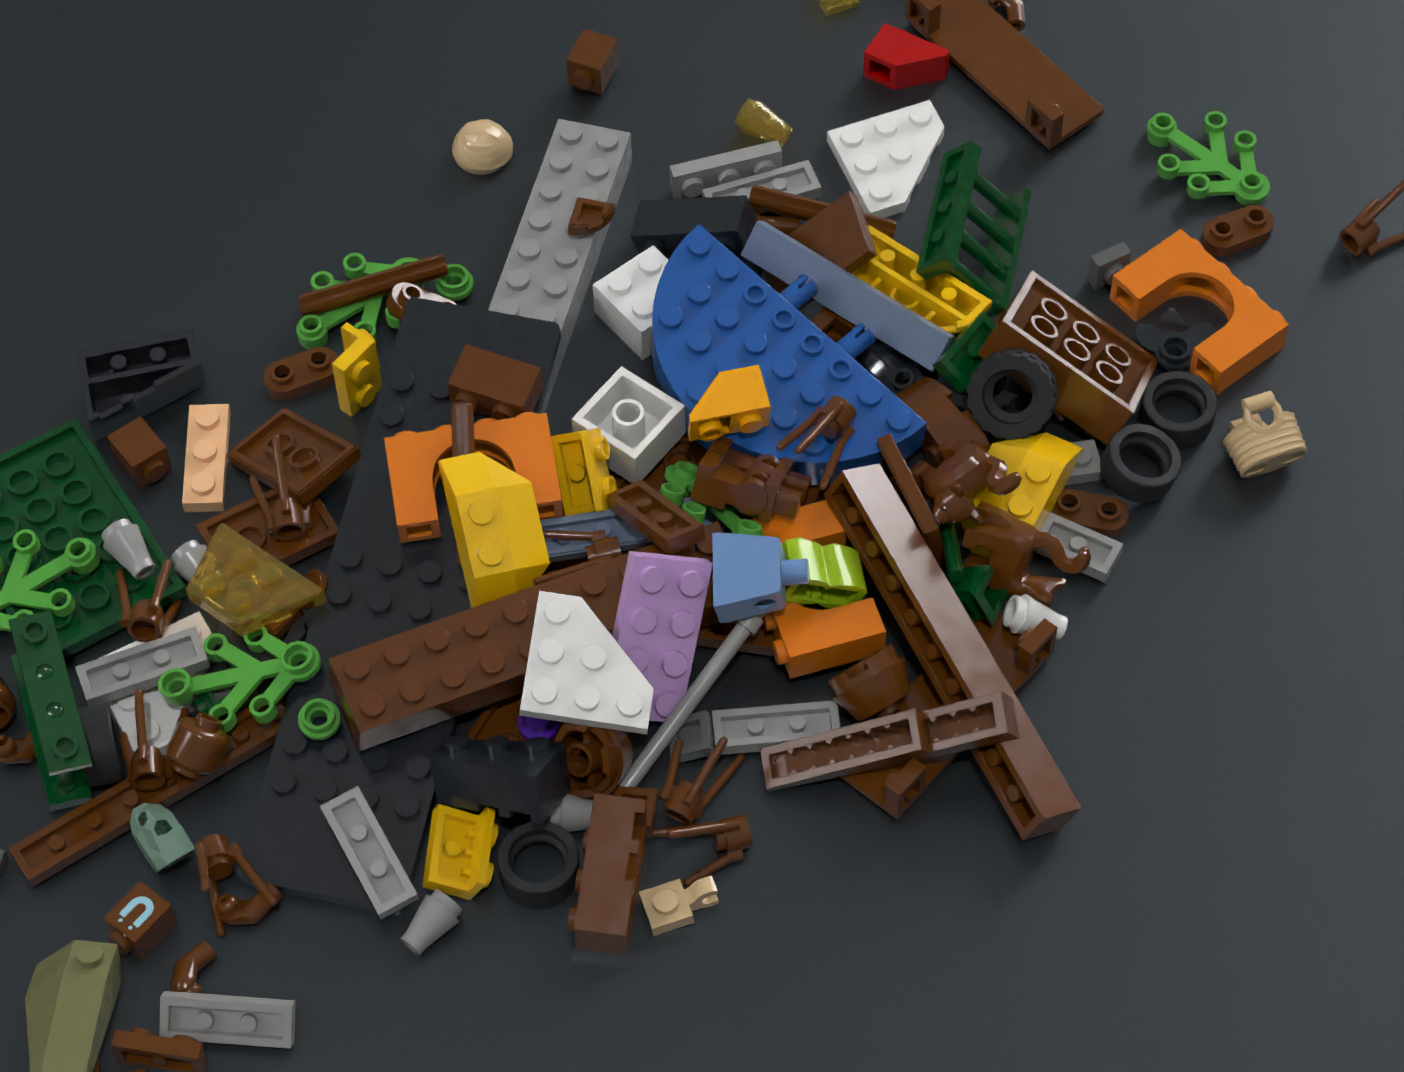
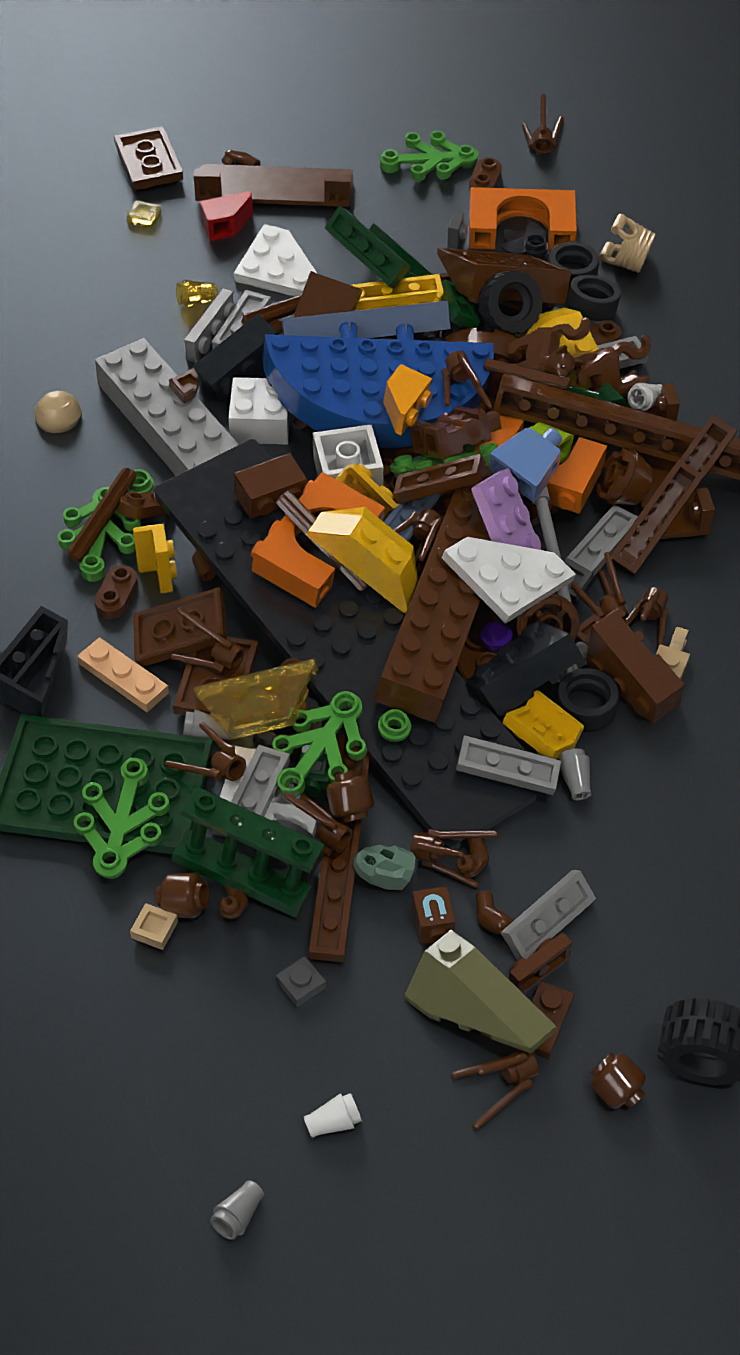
camera: 50 degrees left, 5 degrees down
light grey cone [101,518,156,581] -> none
reddish brown brick [107,416,172,490] -> none
reddish brown brick [566,29,619,95] -> none

